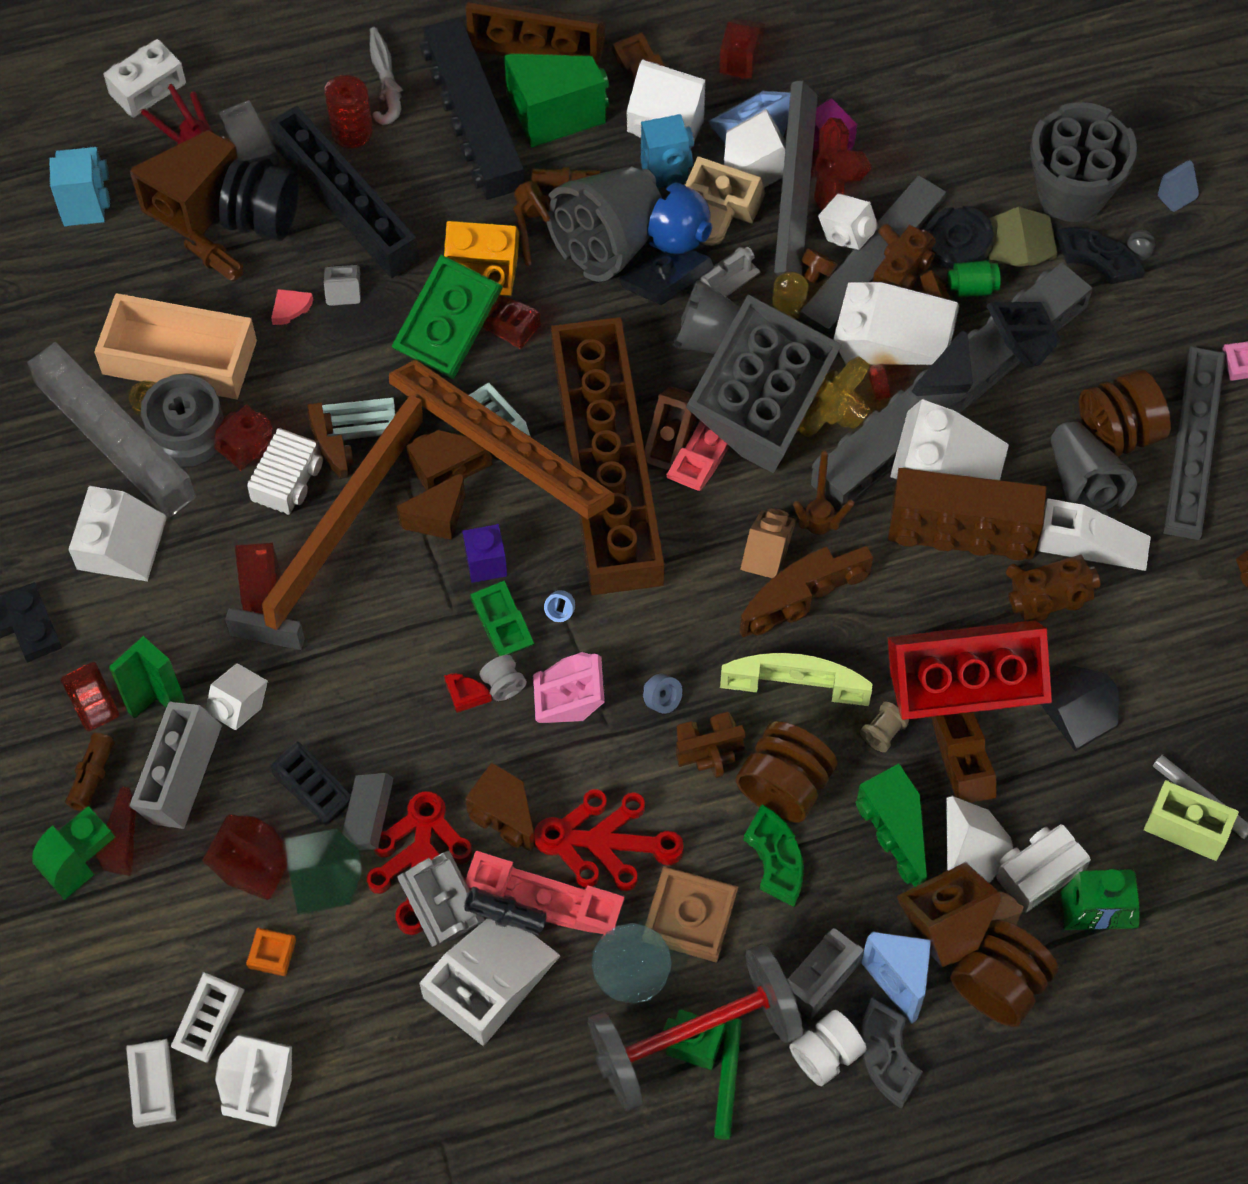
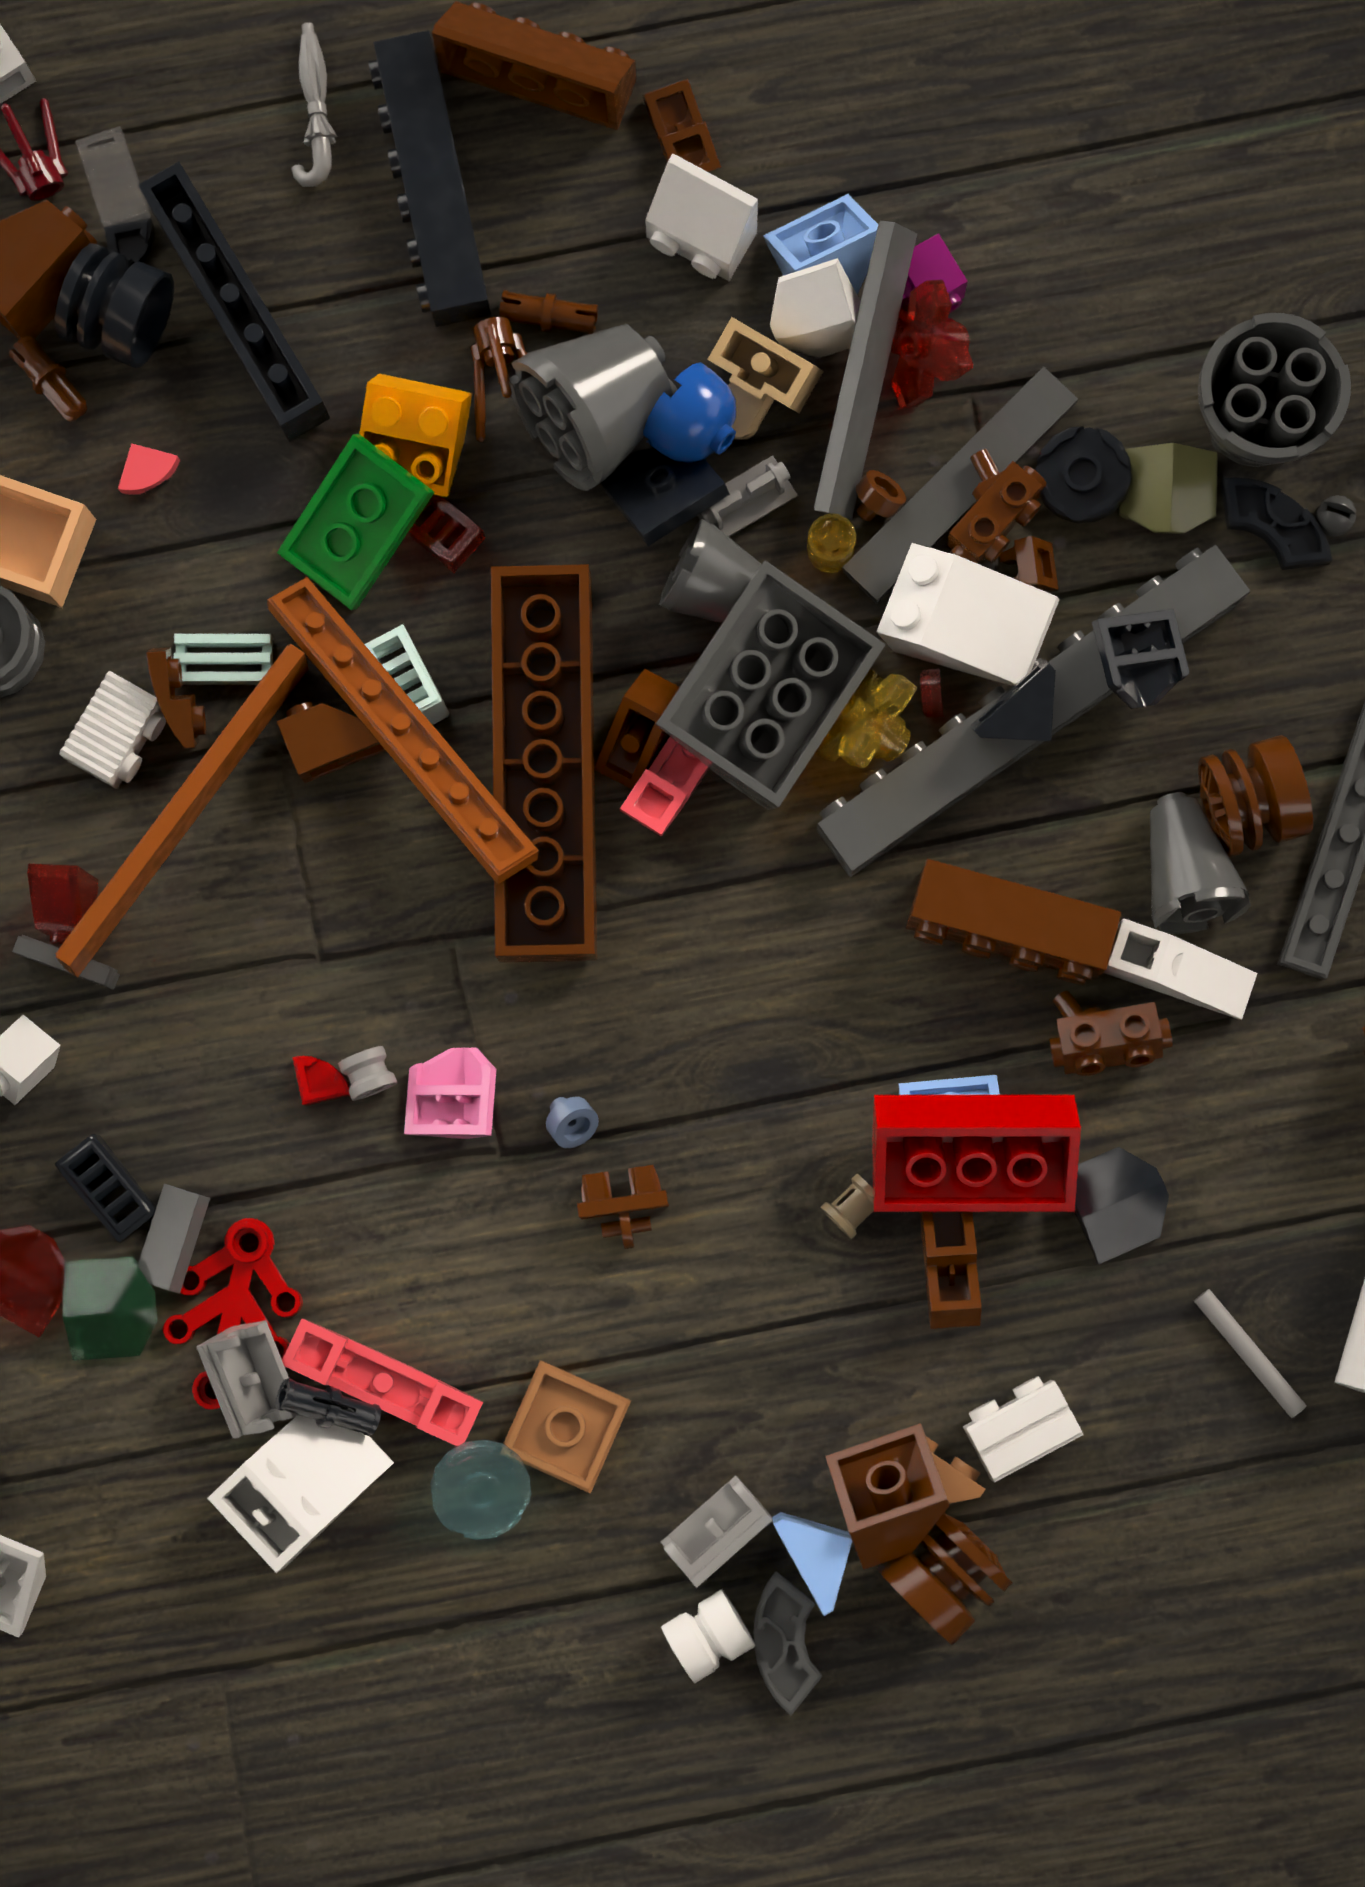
camera: 15 degrees right, 20 degrees up
clear red brick [215,404,273,470] -> none
orange tile [246,927,296,976] -> none
clear red piece [324,75,373,148] -> none
light grey slope [324,265,361,305] -> none
reddish brown slope [396,473,466,540] -> none
dark purple brick [463,524,507,583] -> none
reddish brown slope [465,762,535,852] -> none
green slope [470,580,534,657] -> none
green slope [505,54,609,148] -> none
red plant [534,789,684,891] -> none
light blue hinge [544,590,575,622] -> none
dark grey piece [588,944,803,1112] -> none
dark azure brick [641,114,694,188] -> none
green brick [664,1009,725,1070] -> none
green bar [714,1018,742,1140] -> none
clear red slope [719,18,765,79] -> none
yellowish green slope [720,653,873,706] -> none
reddish brown wheel [735,721,838,823] -> none
medium nougat slope [740,508,797,578] -> none
reddish brown slope [740,546,873,637] -> none
green tile [744,804,804,907] -> none
reddish brown plant [793,450,855,535] -> none
white brick [818,194,879,250] -> none
green slope [856,764,927,887] -> none
white slope [890,399,1009,480] -> none
green brick [947,260,1000,298] -> none
white slope [947,796,1013,882] -> none
green torso [1060,869,1139,930] -> none
yellowish green brick [1144,780,1239,861] -> none

